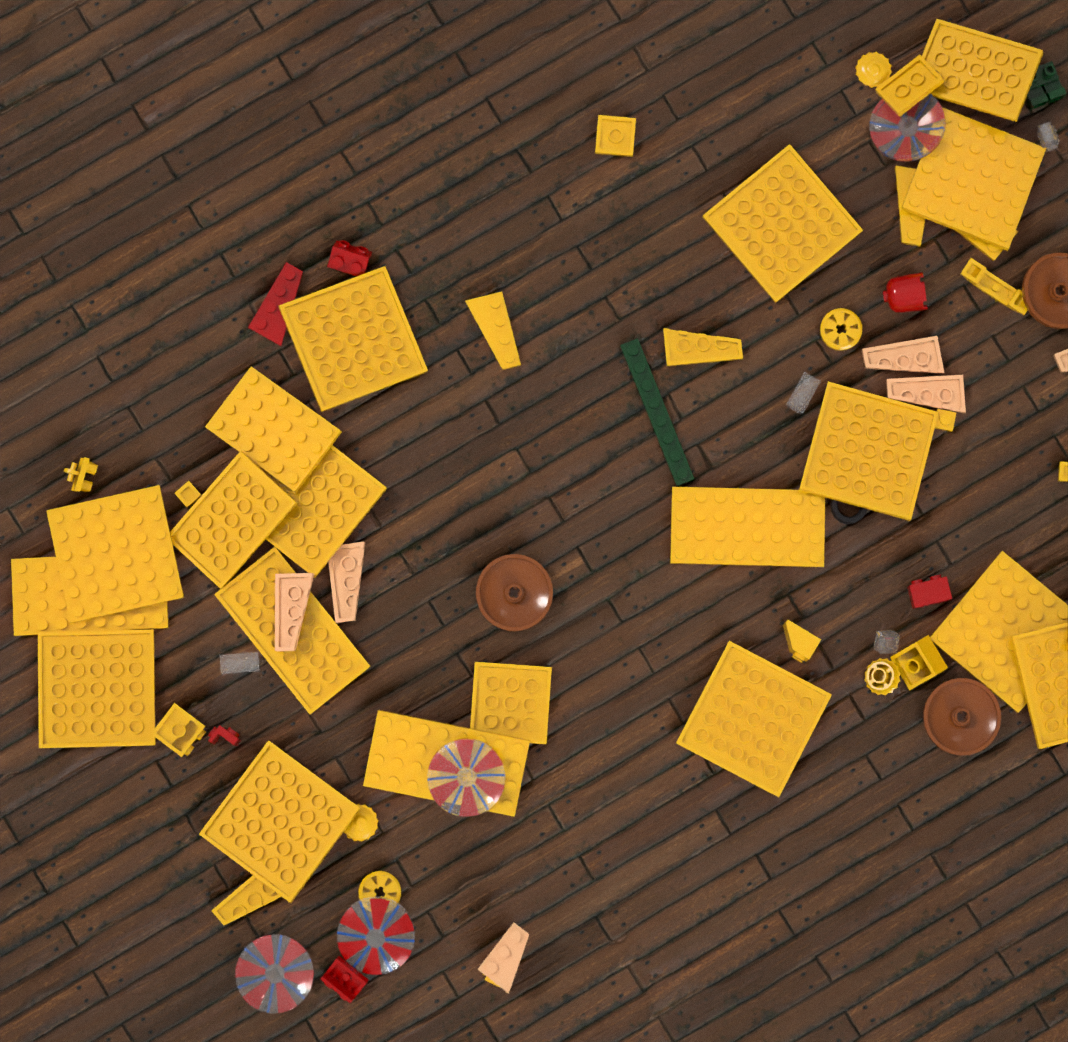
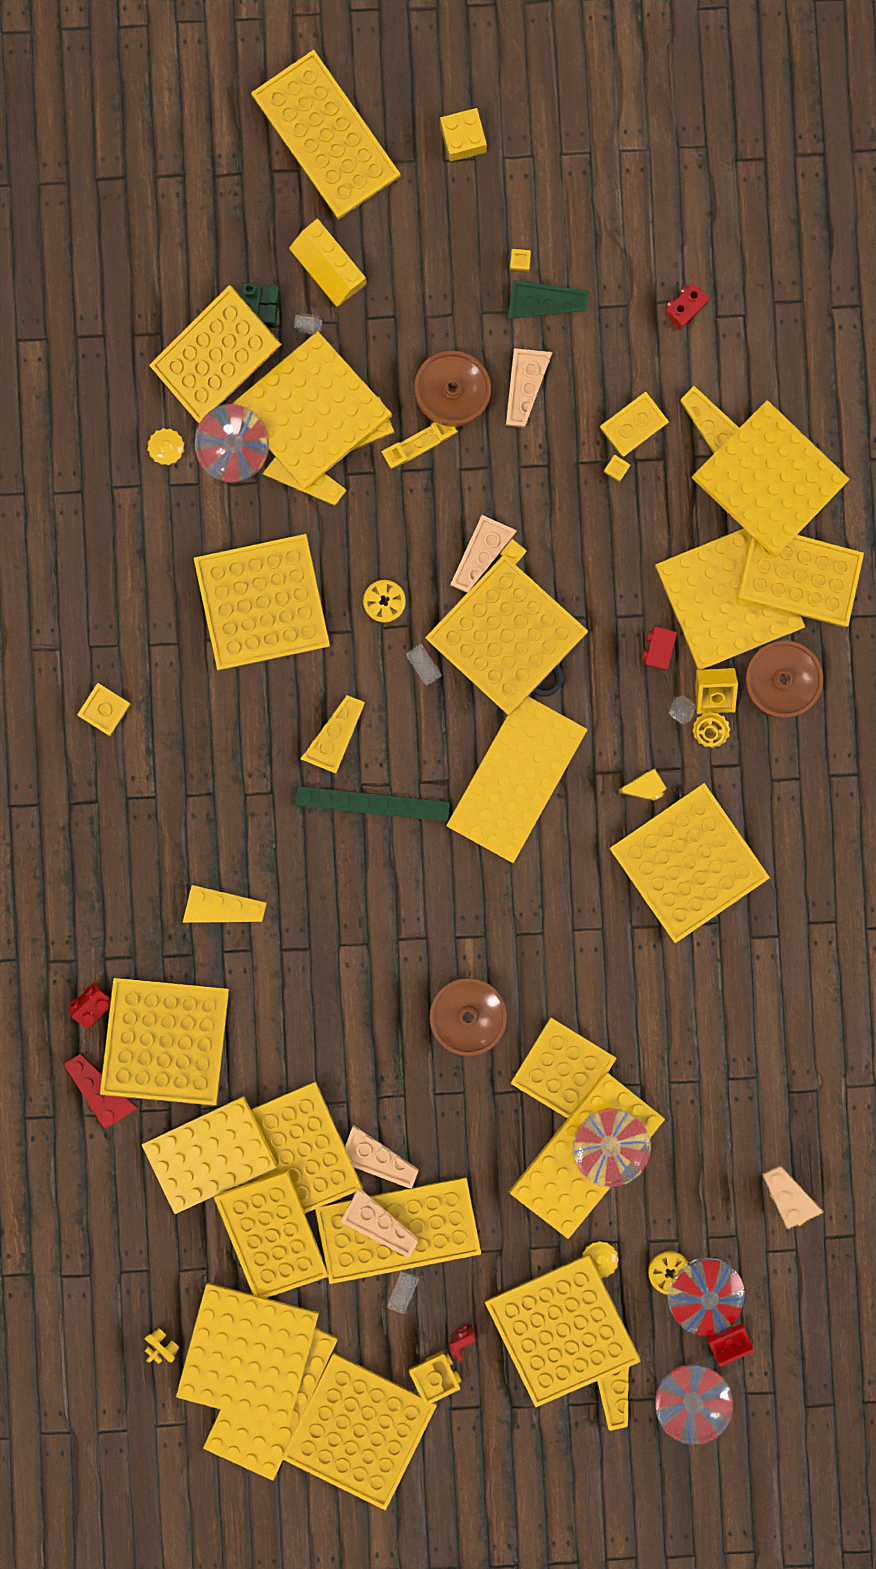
camera: 60 degrees left, 5 degrees up
yellow plate [175,481,202,508] -> none
light nougat wing [862,336,944,374] -> none
yellow plate [875,55,944,117] -> none
red cylinder [883,272,928,313] -> none

